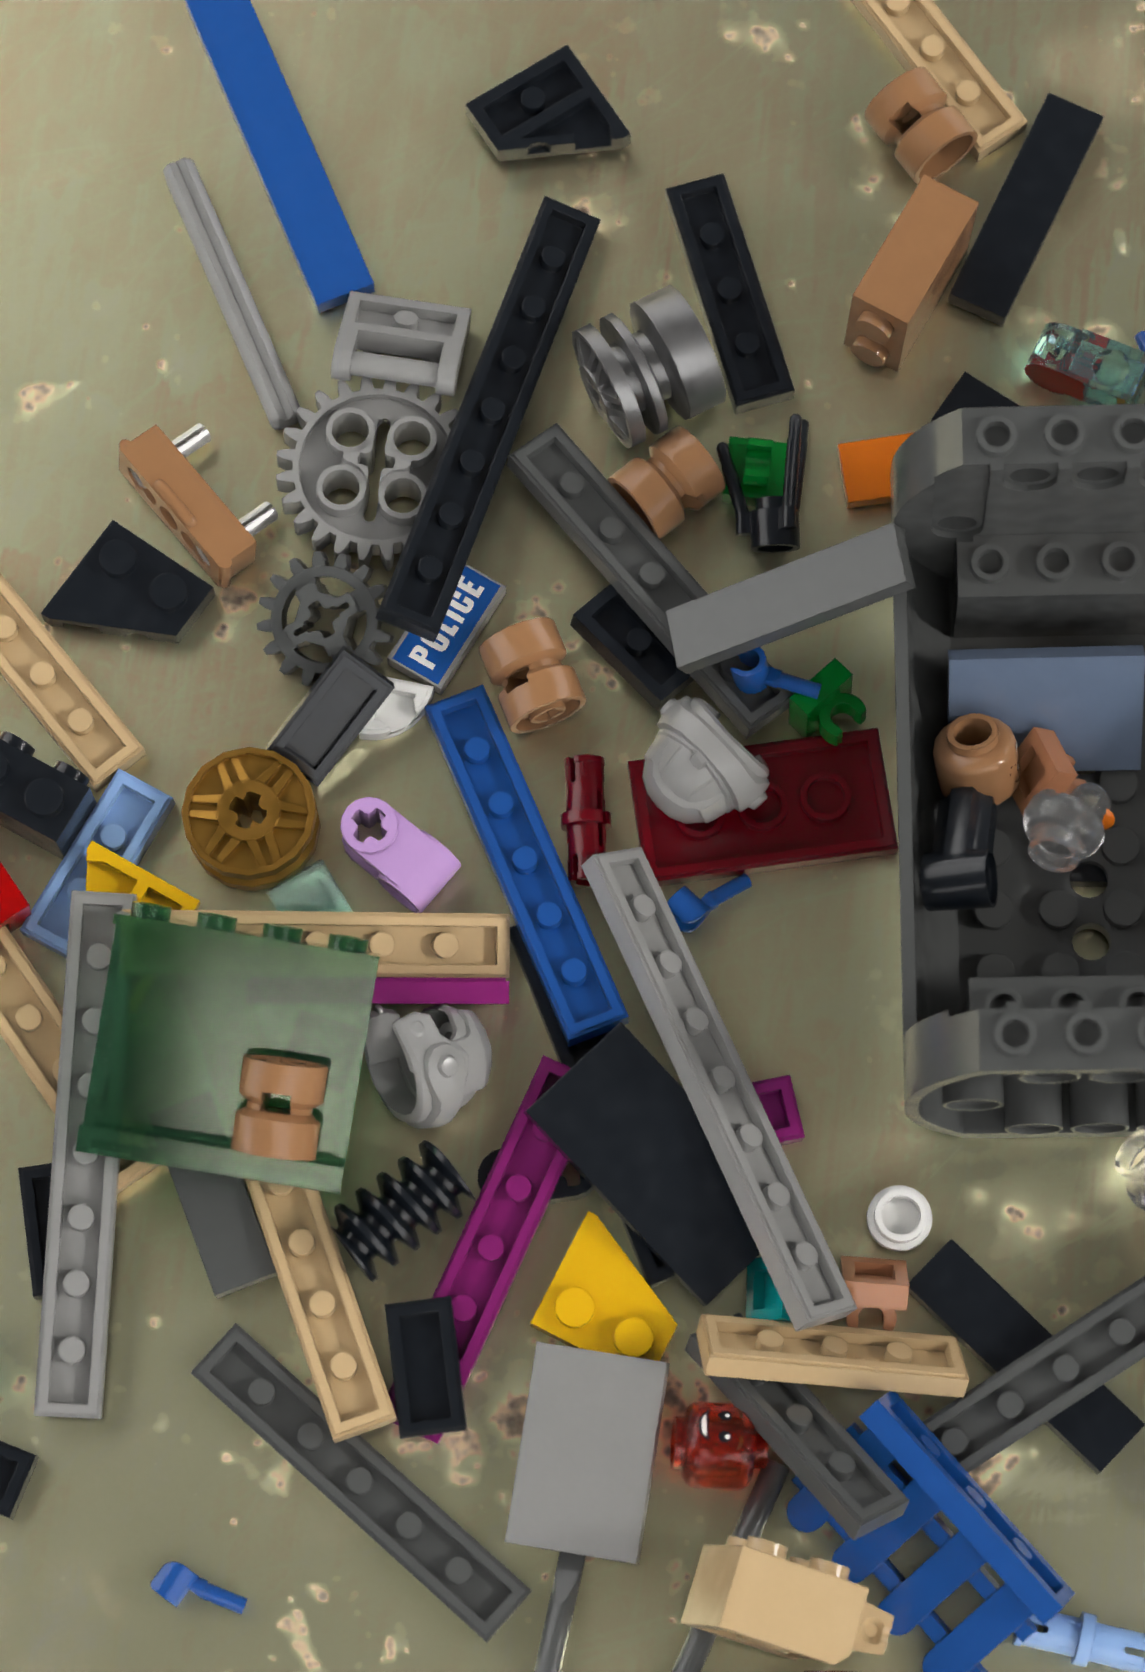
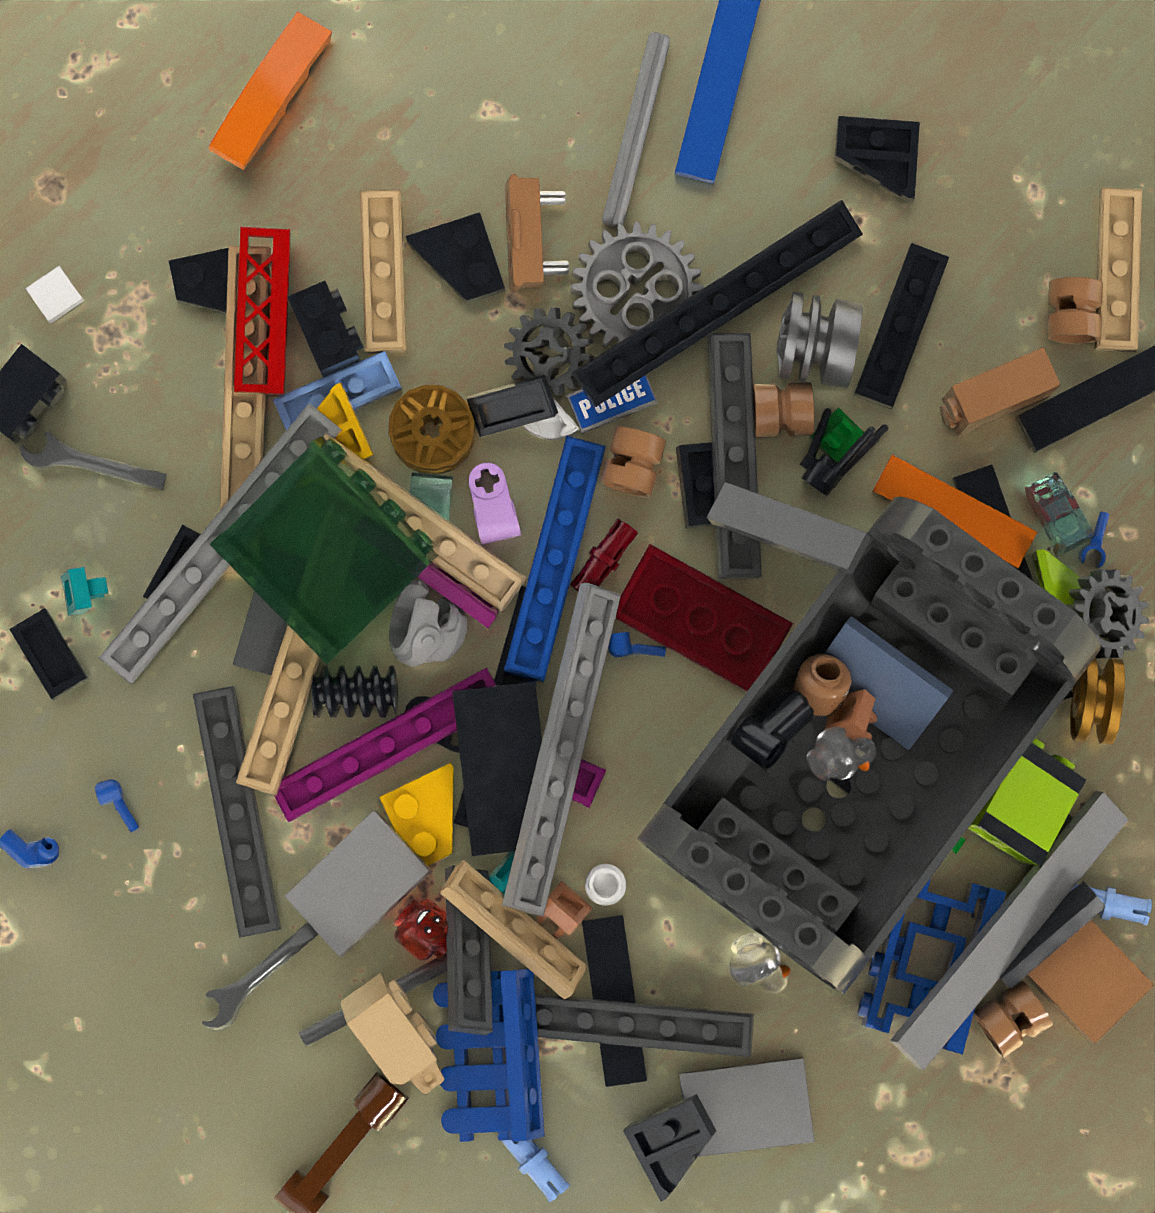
camera: 35 degrees right, 10 degrees up
medium nougat wheel [230,1054,329,1161] -> none
light grey plate [331,291,471,397] -> none
black tile [385,1296,468,1439] -> none
light grey helmet [642,696,770,824] -> none
blue hand [730,647,822,699] -> none
green tile [788,658,866,746] -> none

